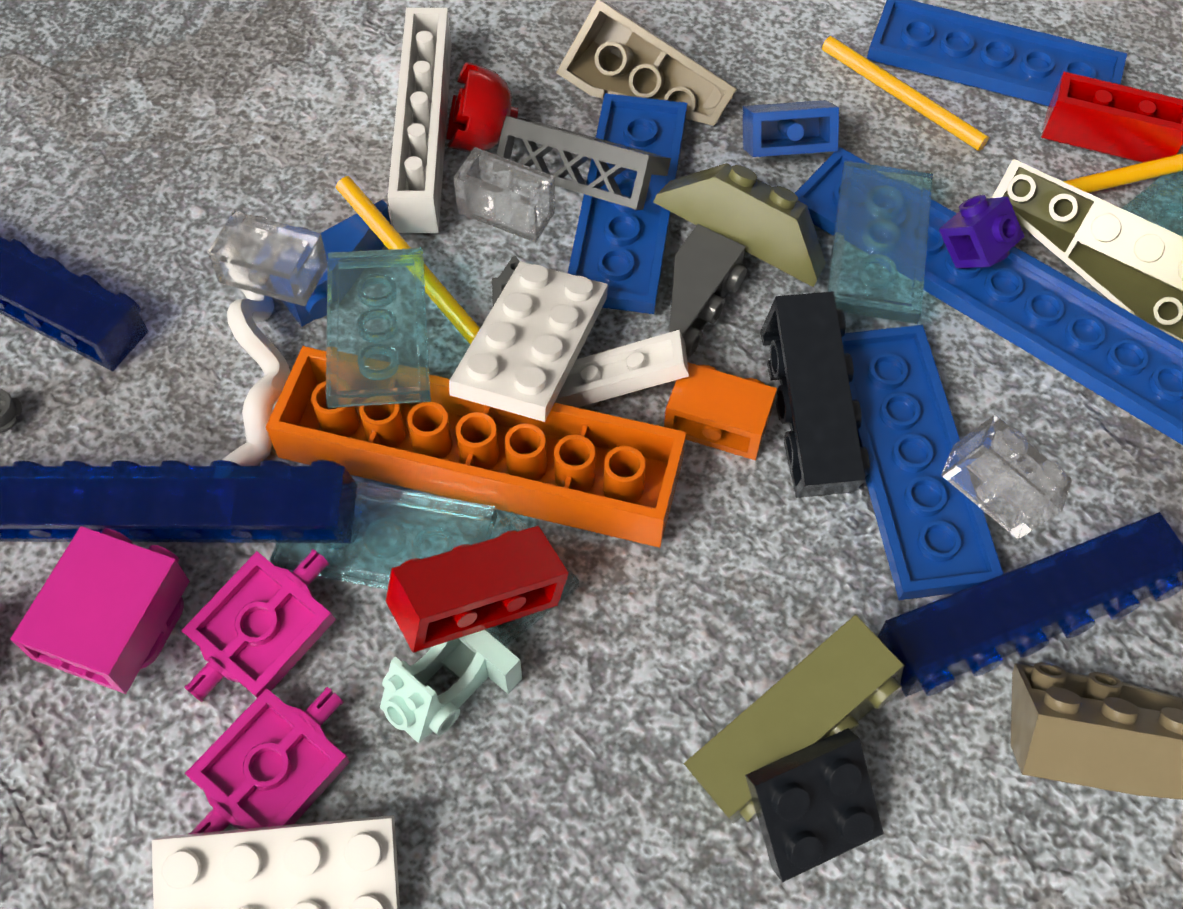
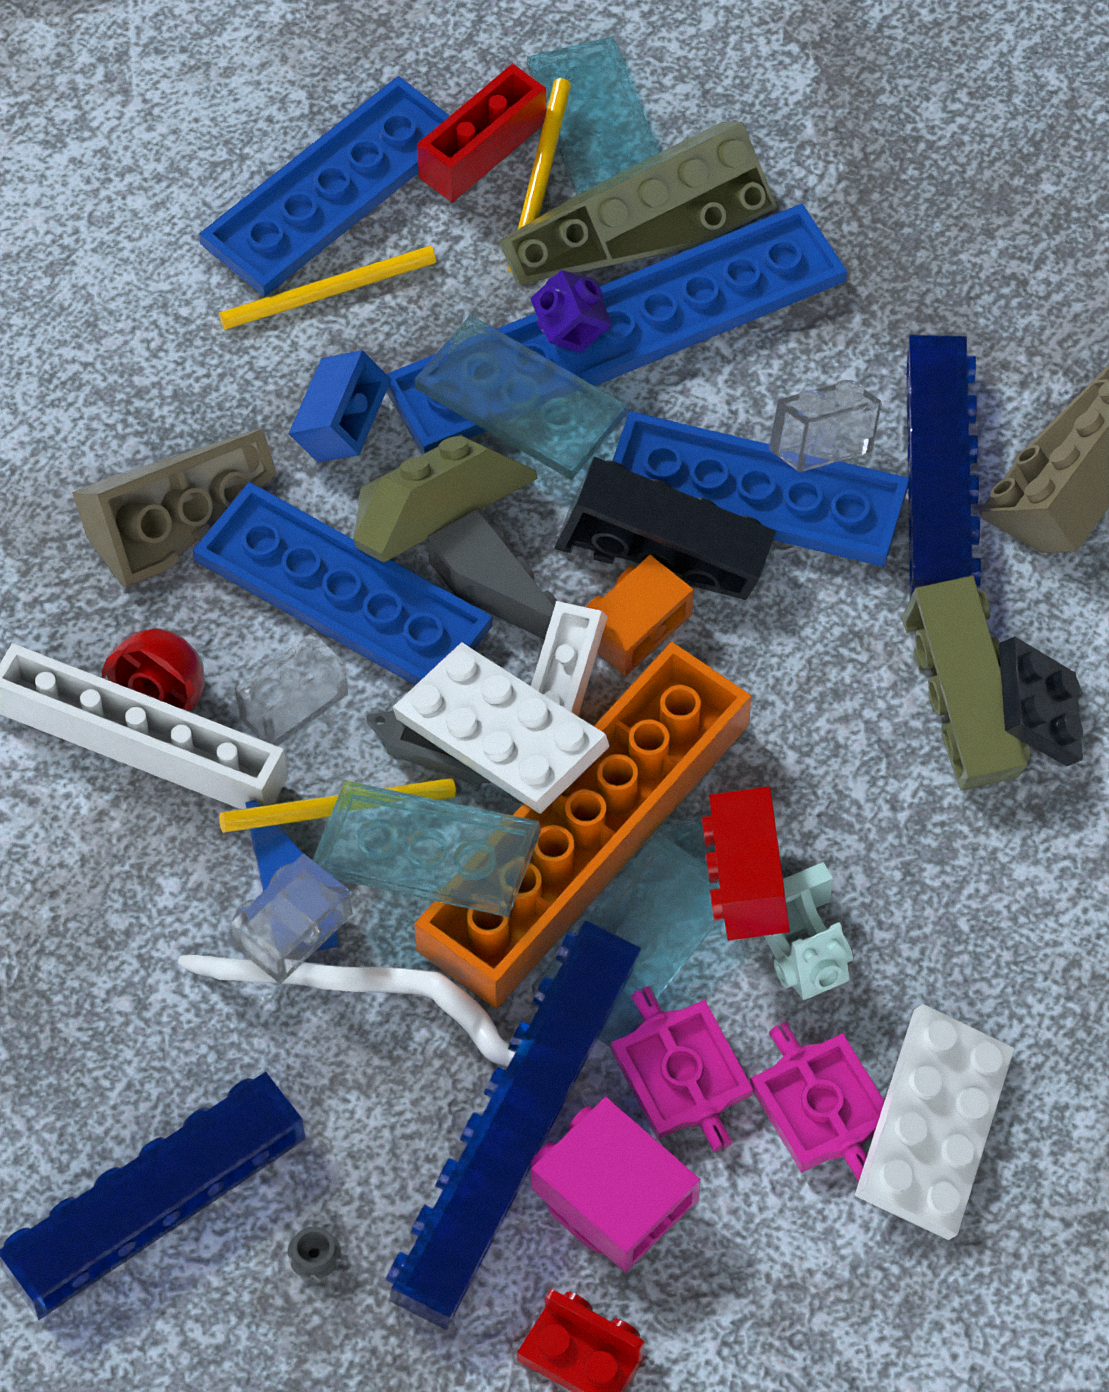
camera: 65 degrees left, 0 degrees up
fence [494,116,671,210] -> none

